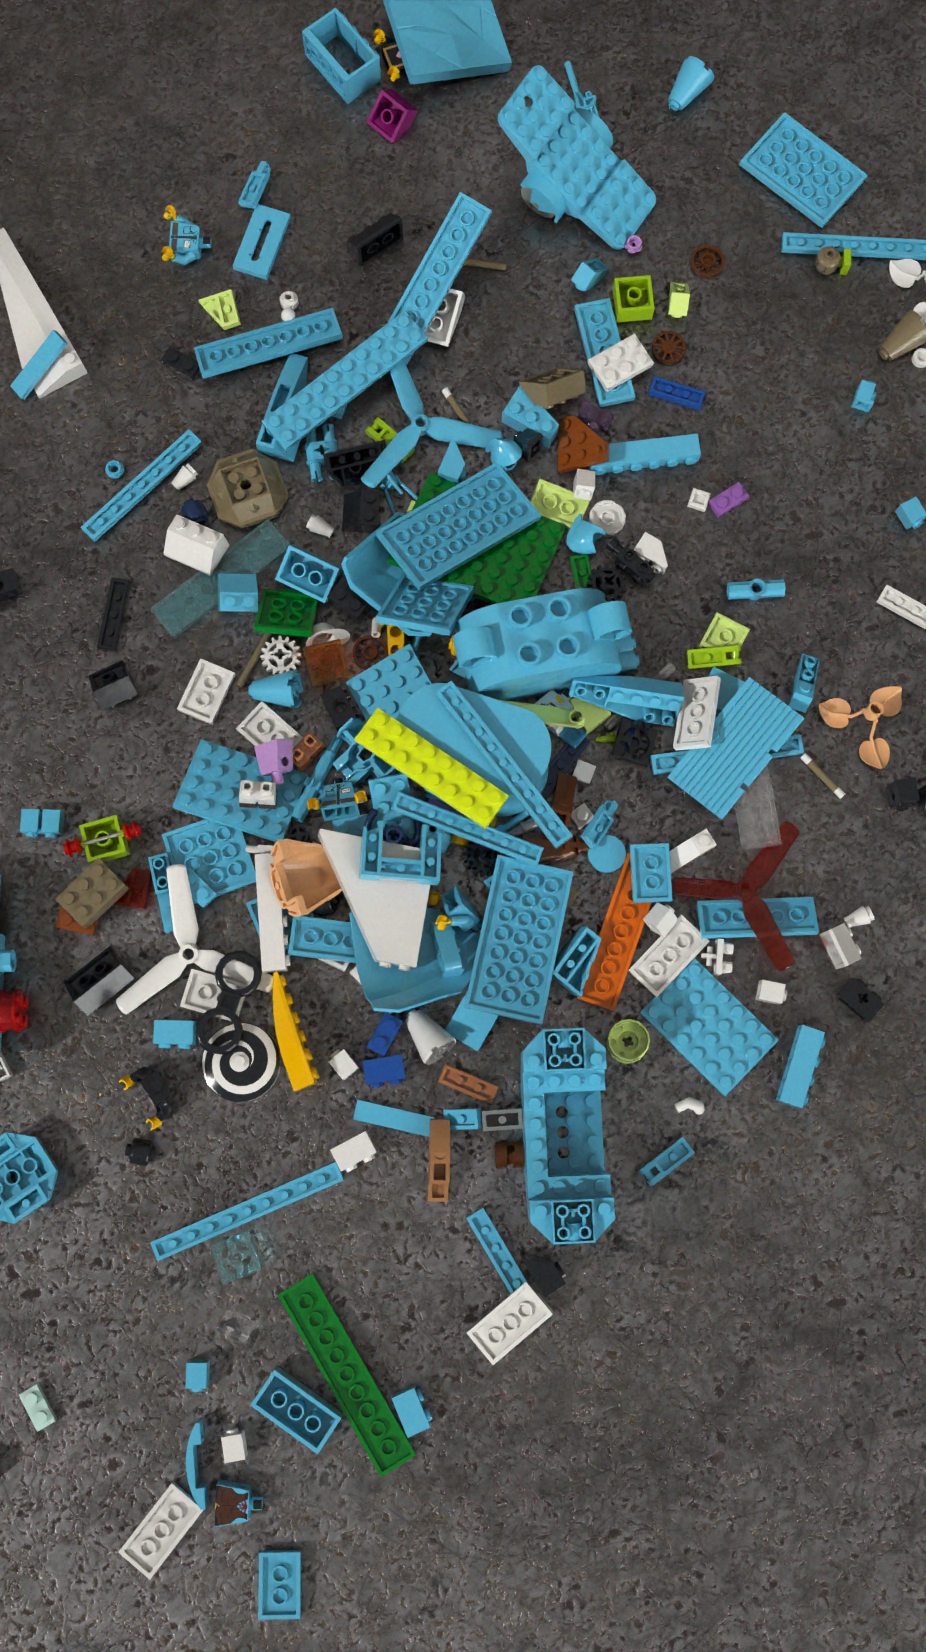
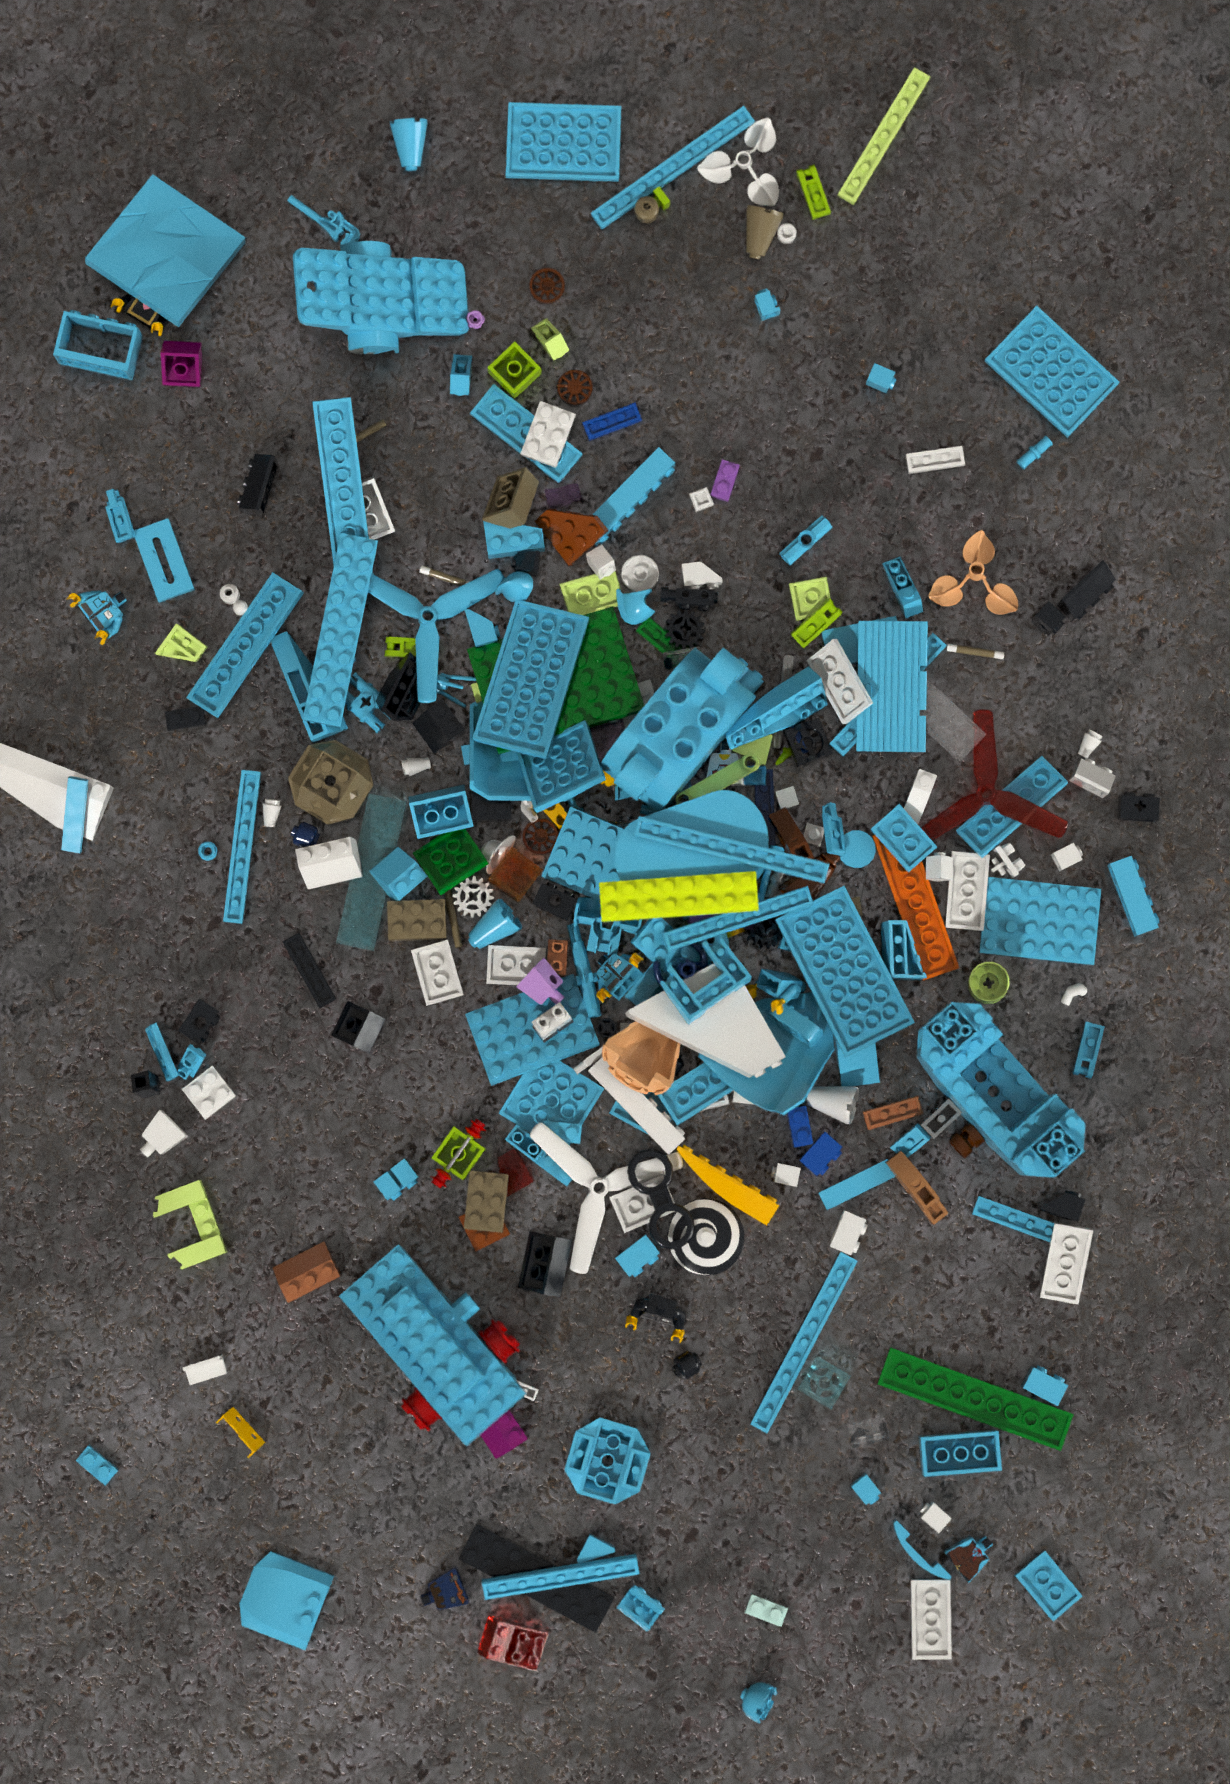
camera: 40 degrees left, 5 degrees up
none -> dark tan brick [387,899,447,941]

